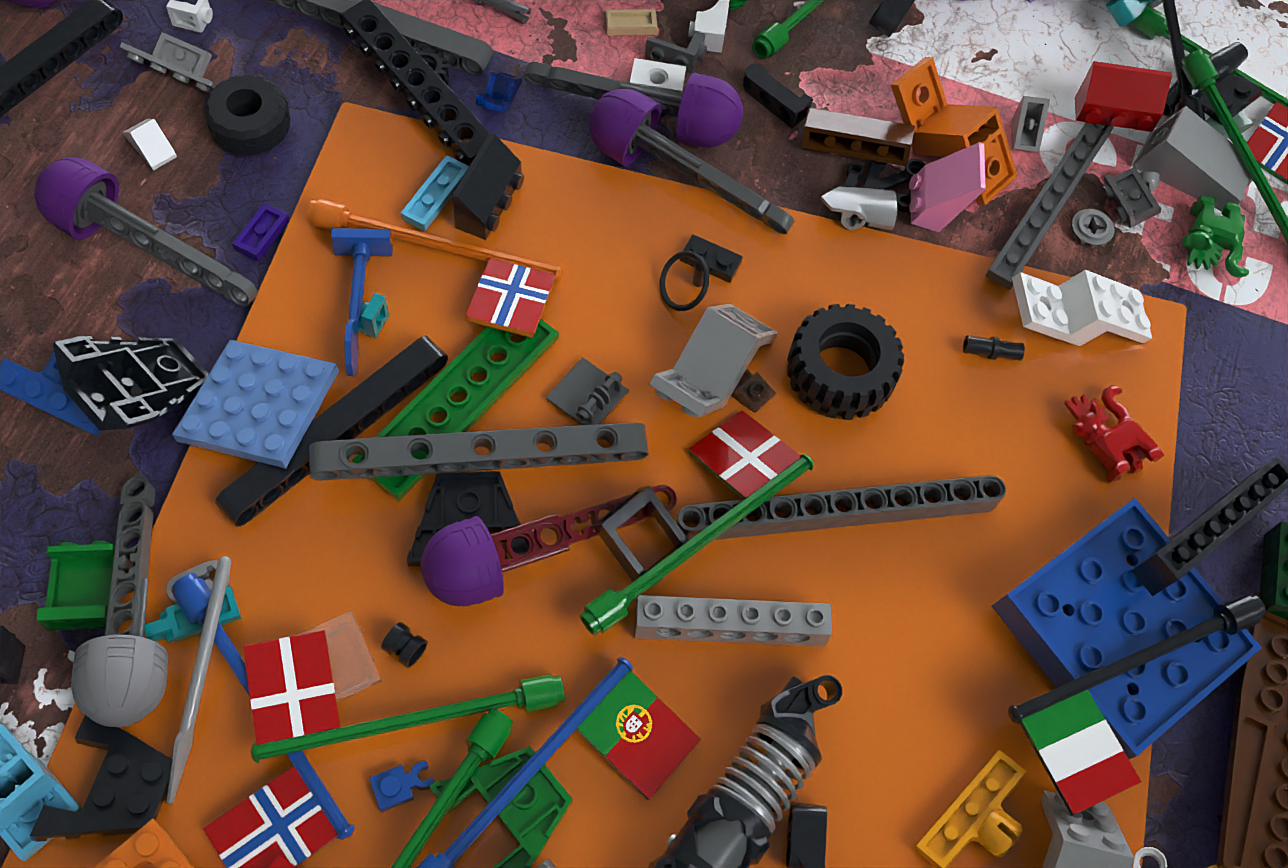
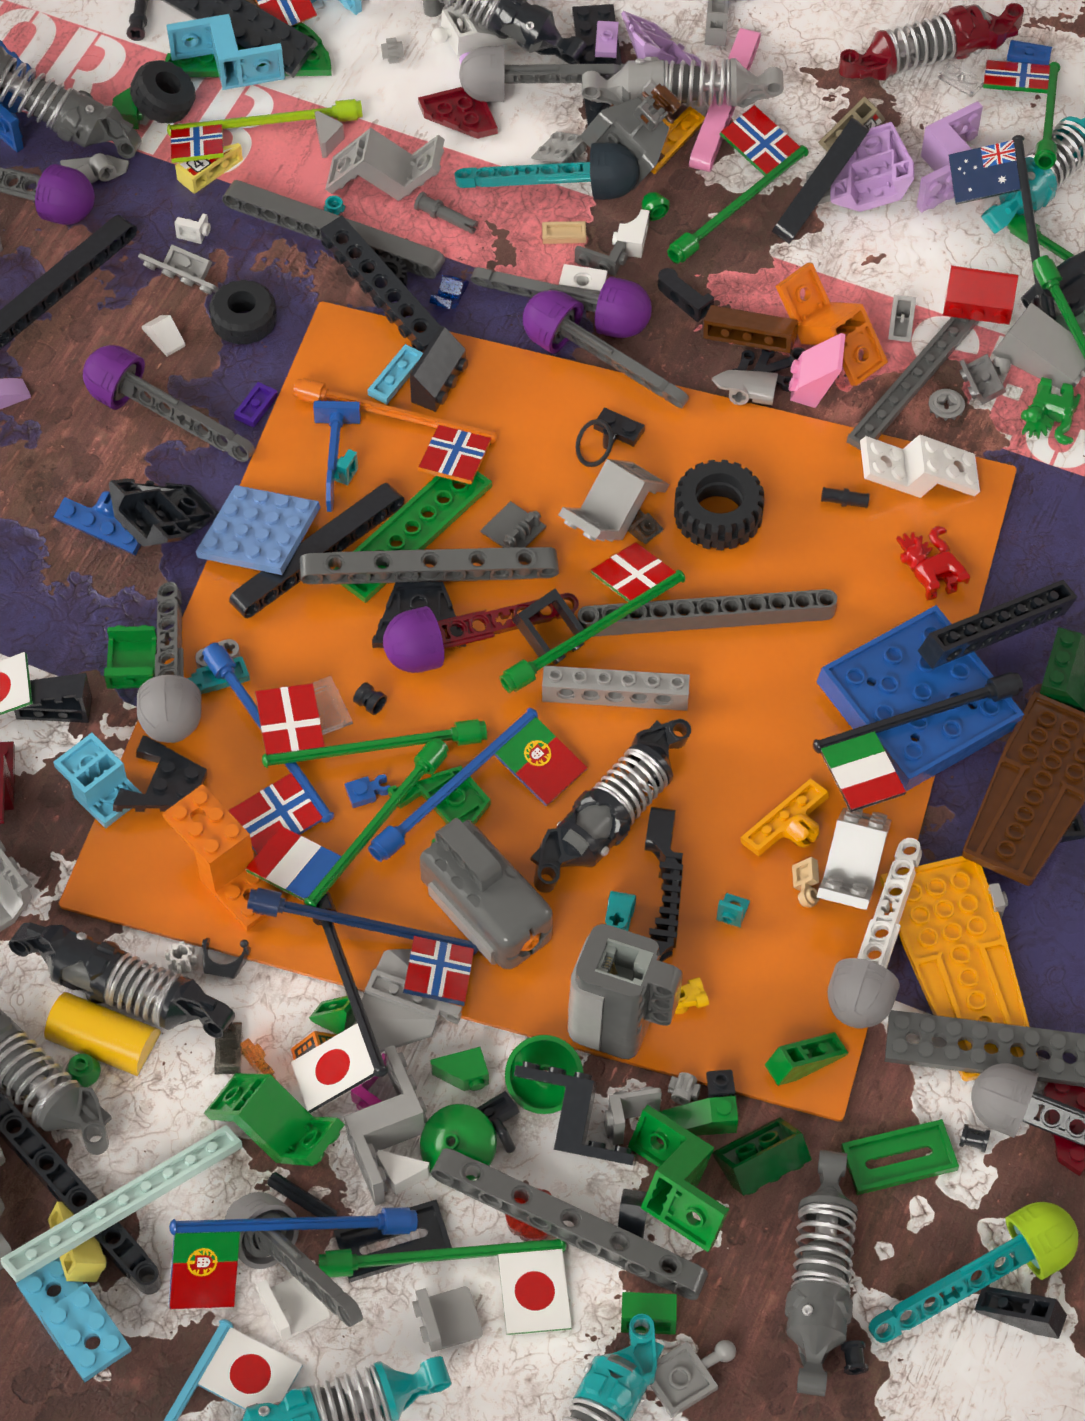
camera: 10 degrees right, 5 degrees down
light grey piece [167,556,231,804] -> none

